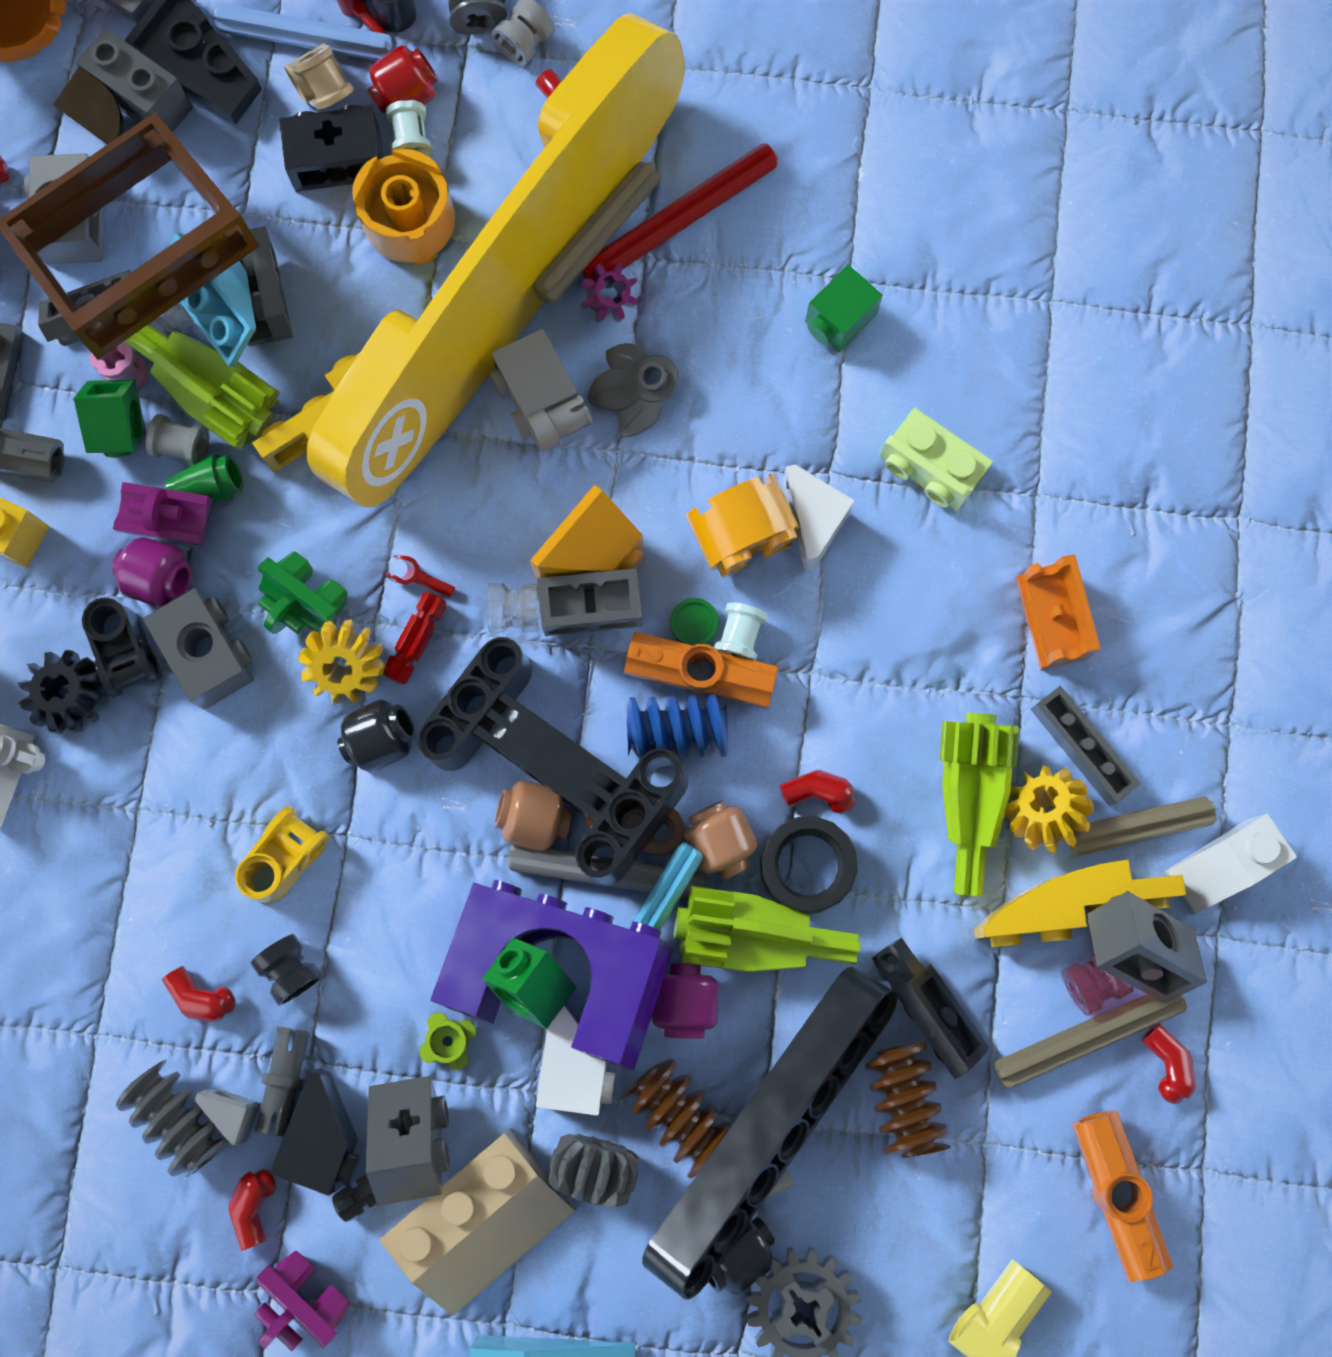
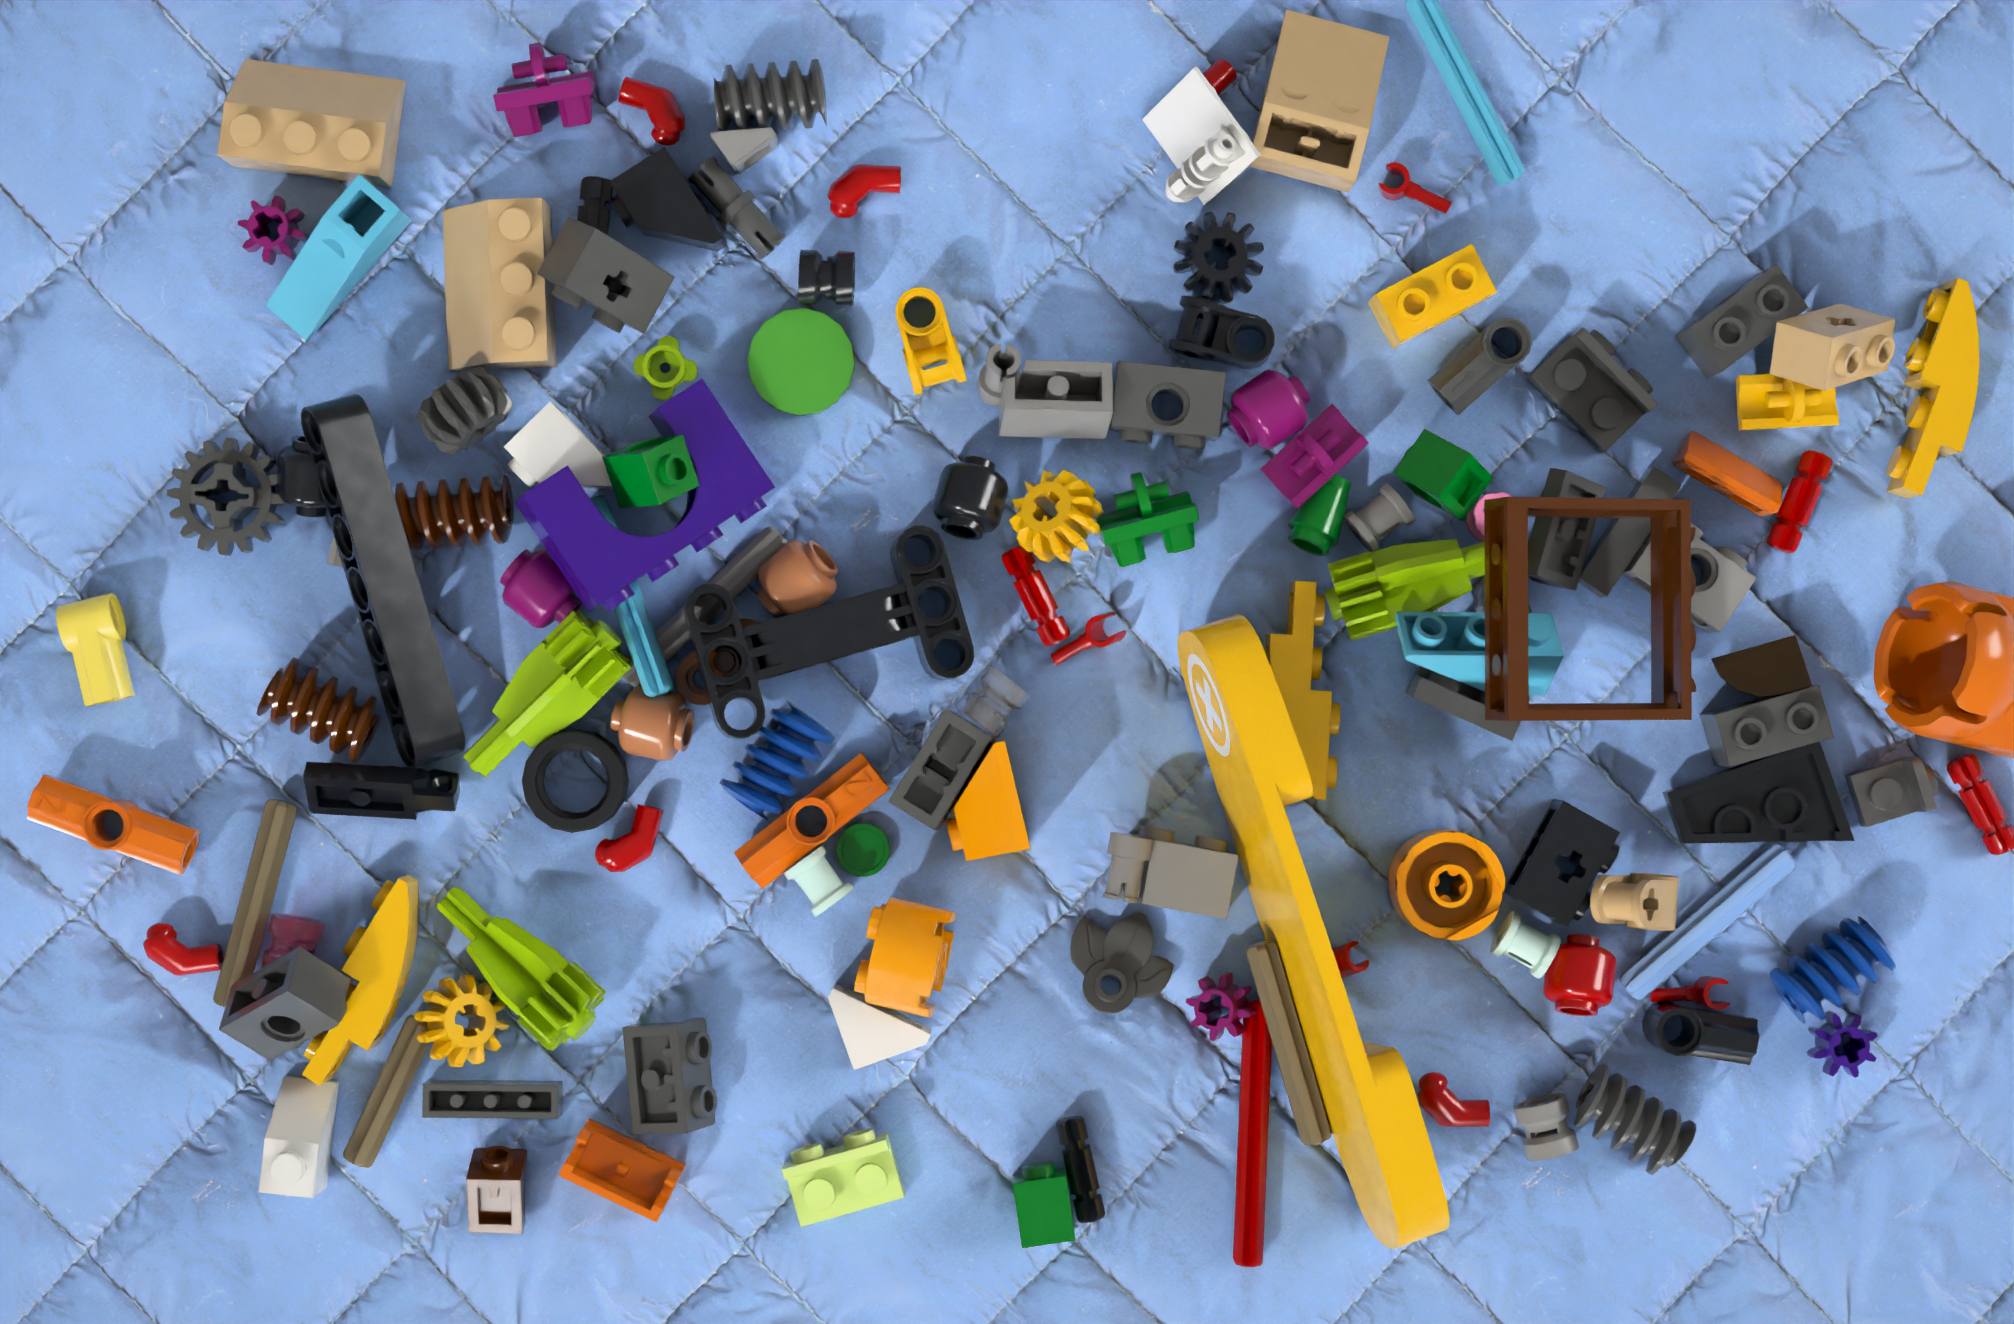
camera: 125 degrees right, 10 degrees up
none -> bracket [466,1146,527,1234]
none -> dark grey bracket [622,1018,717,1135]
none -> bright green tile [747,308,855,416]
none -> light grey hinge [977,344,1113,439]
none -> black axle [1056,1116,1105,1223]
none -> dark grey piece [1578,467,1682,598]

